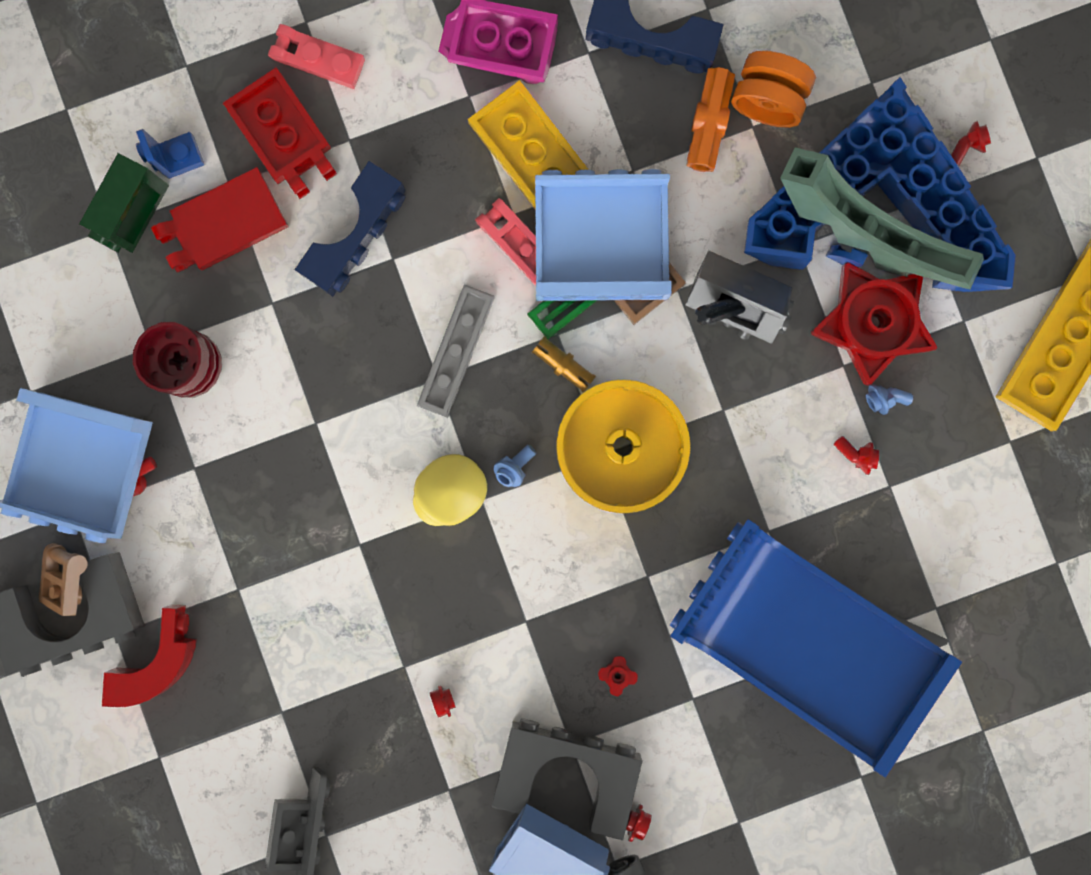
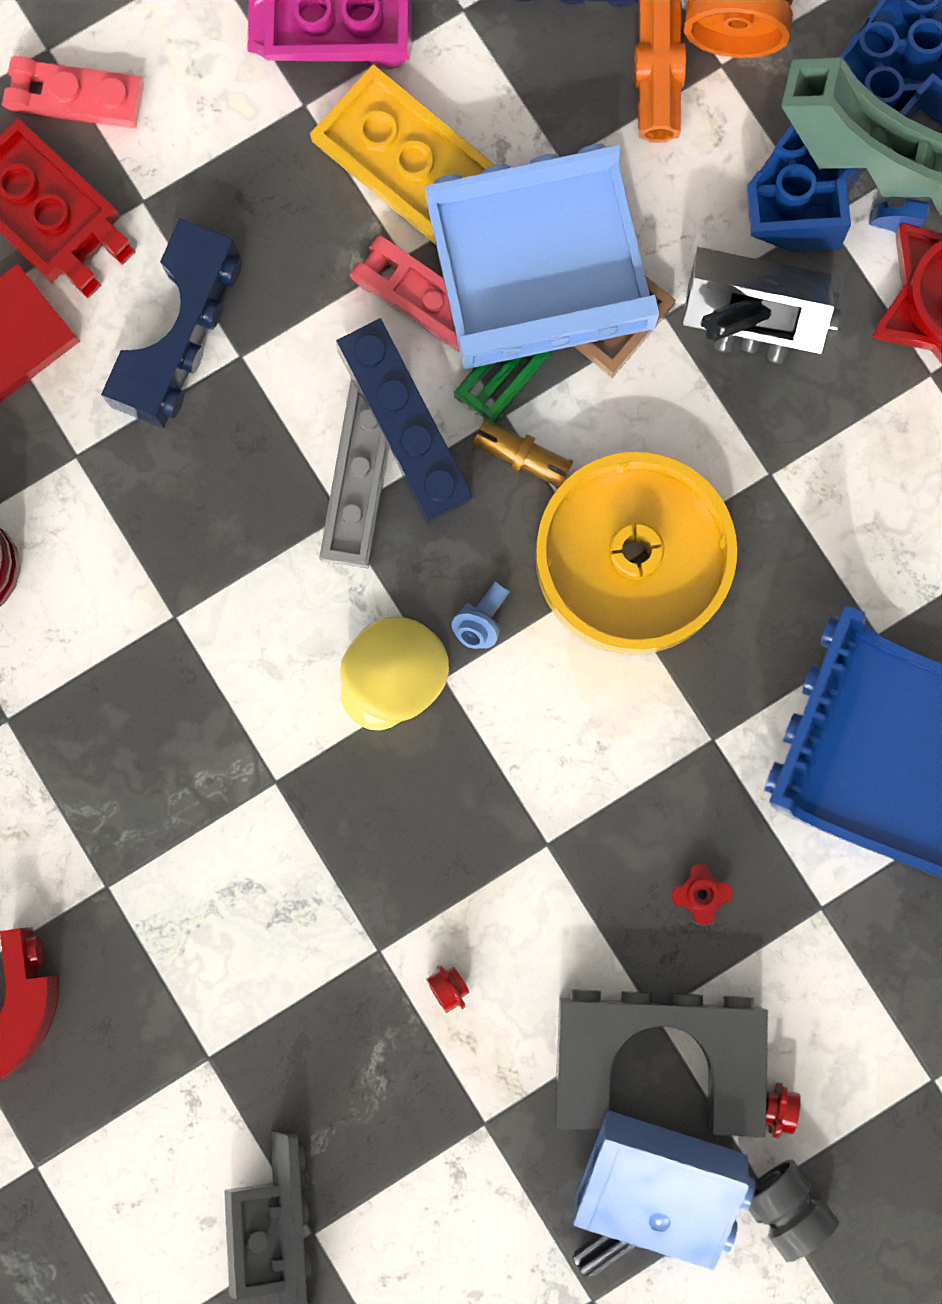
camera: 10 degrees left, 5 degrees down
none -> dark blue arch [336,318,473,524]

